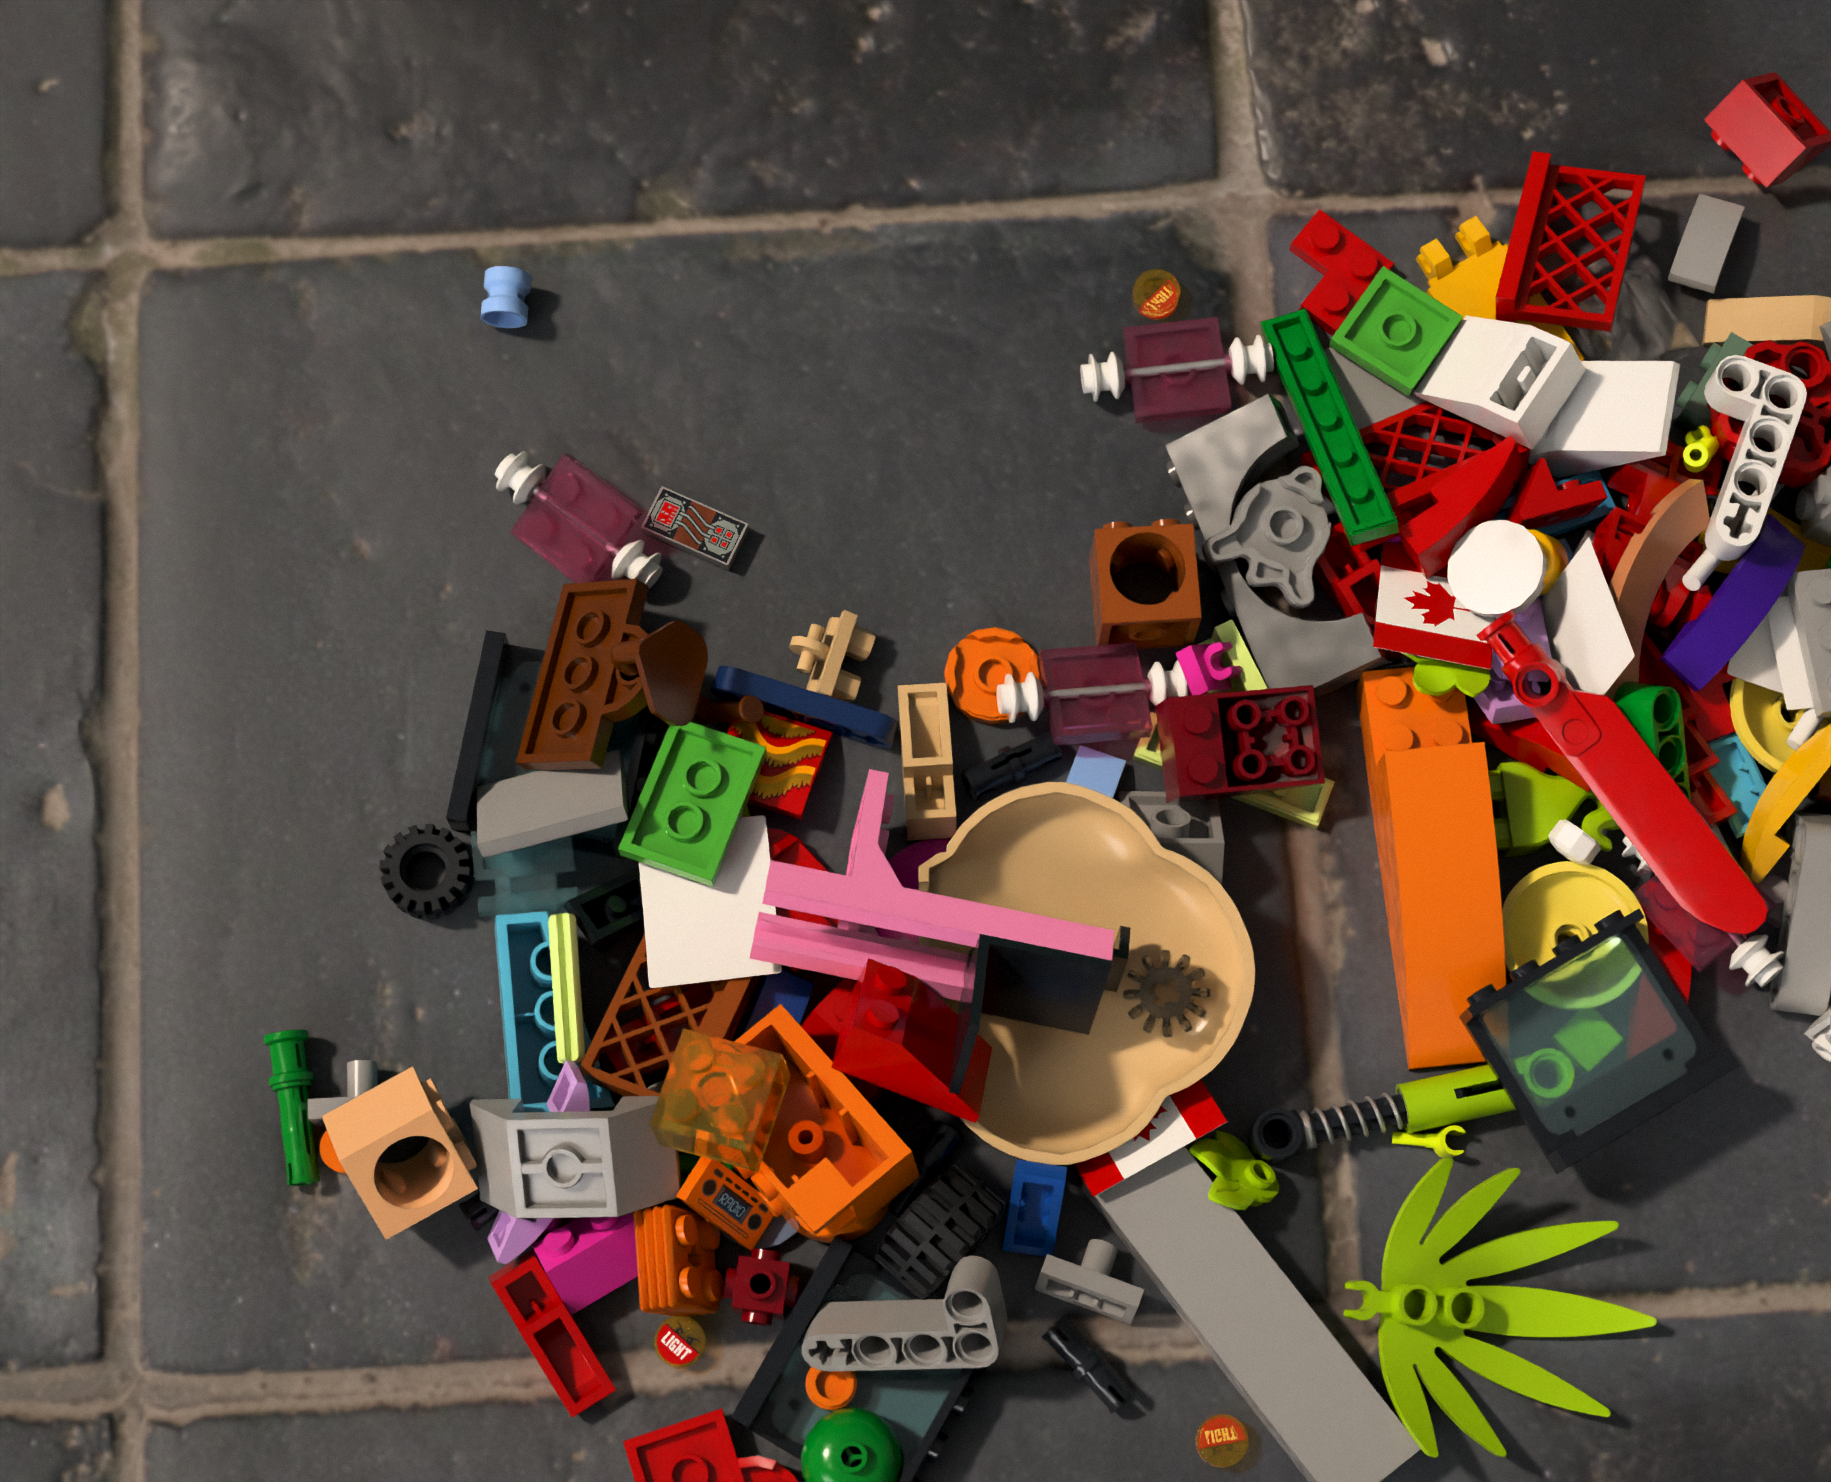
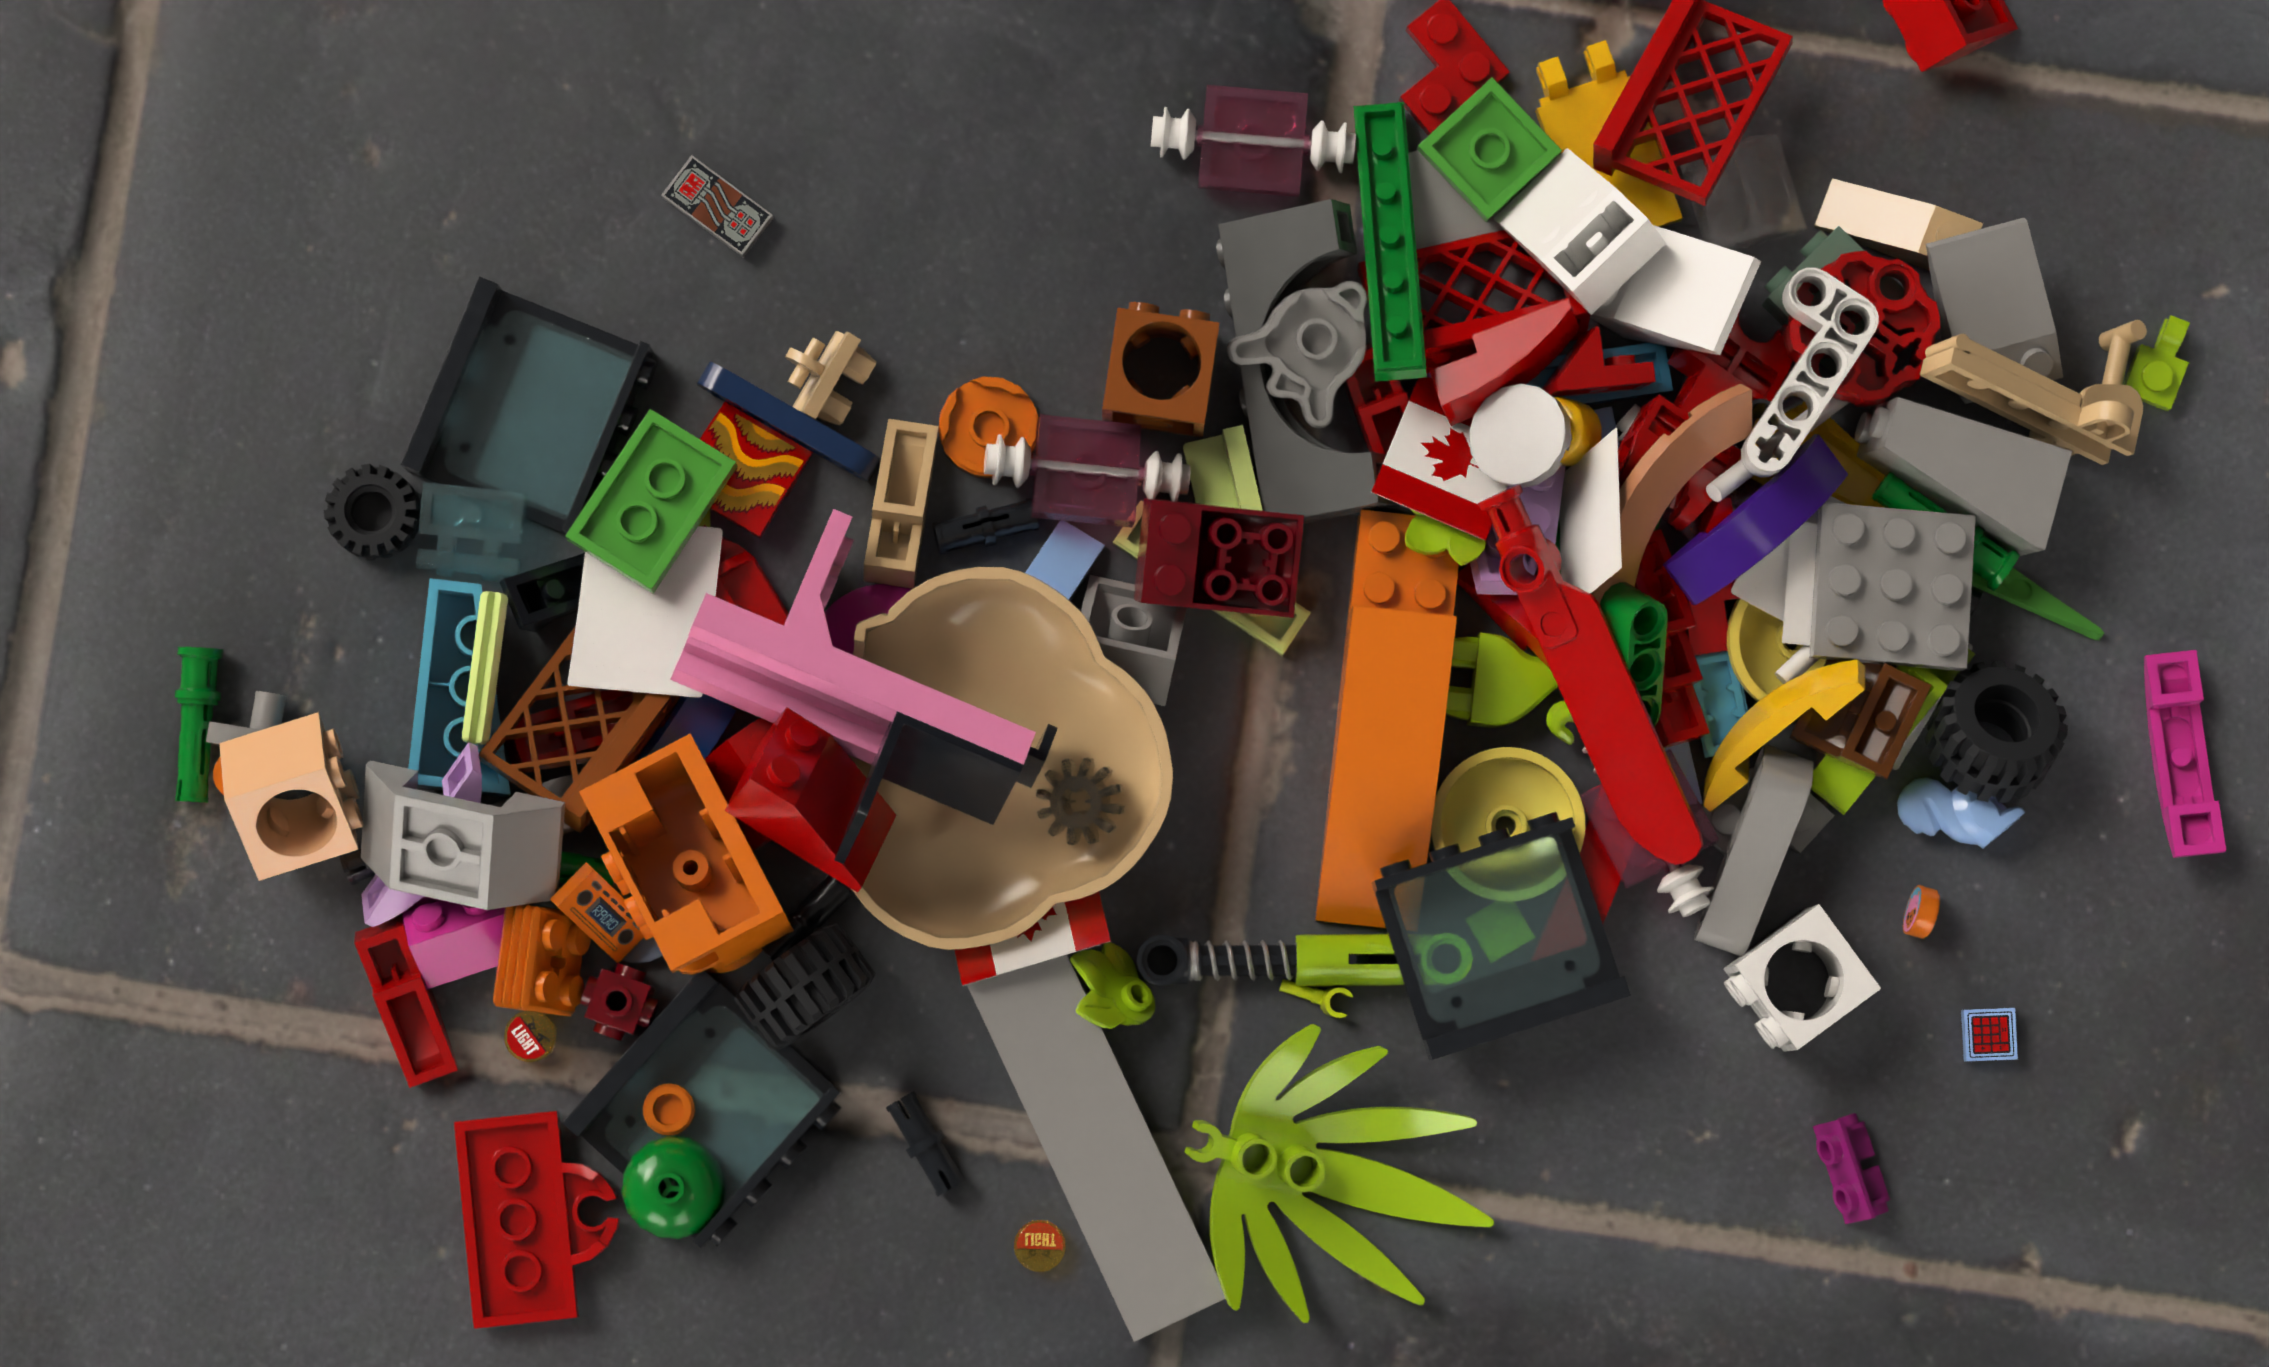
camera: 10 degrees right, 10 degrees up
light grey tile [477,750,628,858] -> none
clear pink plate [495,451,663,589] -> none
reddish brown plate [516,579,764,771] -> none
clear yellow brick [649,1028,791,1172] -> none
light grey beam [802,1256,1007,1372] -> none
blue tile [1002,1159,1067,1257] -> none
light grey tile [1034,1239,1144,1325] -> none
clear yellow tile [1132,269,1180,319] -> none
dark pink tile [1176,642,1242,695] -> none
white tile [1548,819,1601,865] -> none
light grey slope [1668,193,1745,294] -> none
neon yellow arm [1683,425,1720,473] -> none

